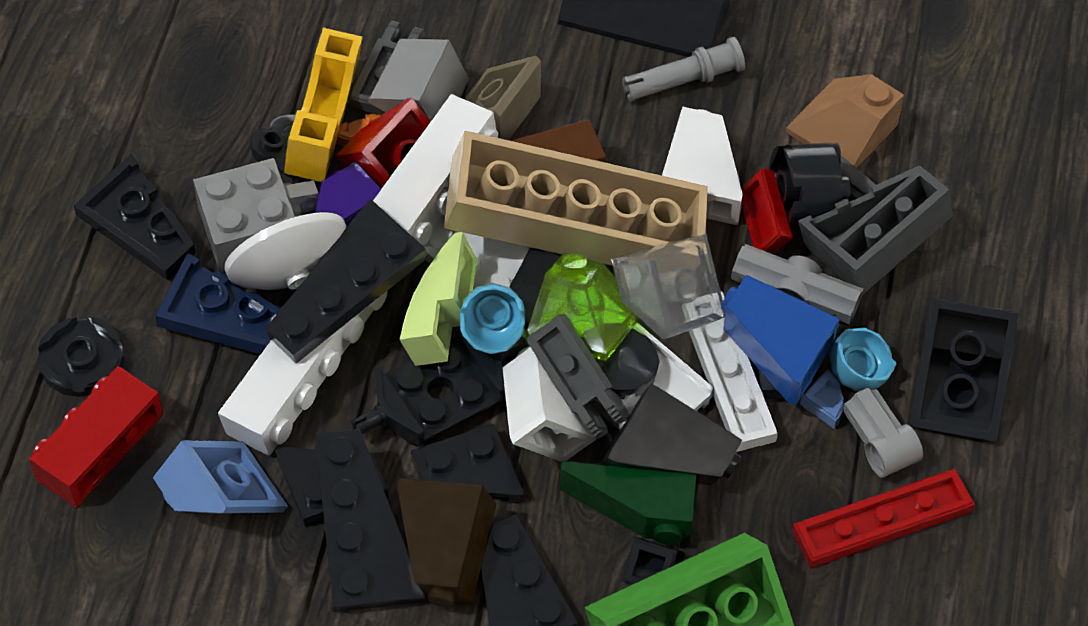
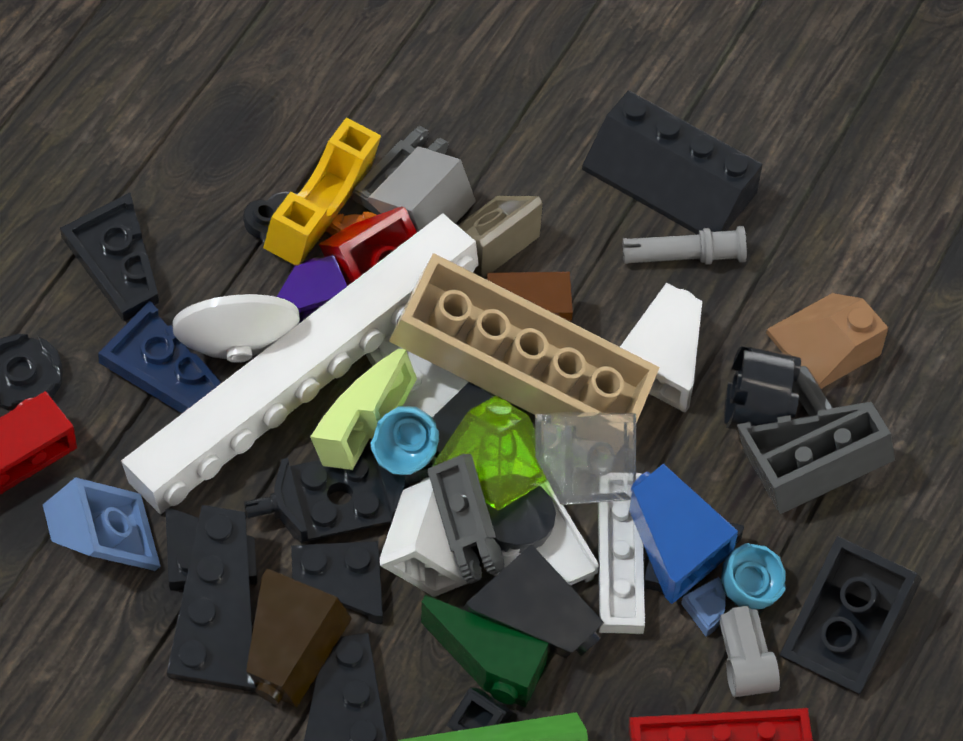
camera: 15 degrees right, 0 degrees up
light grey hinge [193,158,319,273] -> none
black wing [265,199,428,364] -> none
light grey piece [731,244,864,324] -> none
red tile [741,168,793,255] -> none

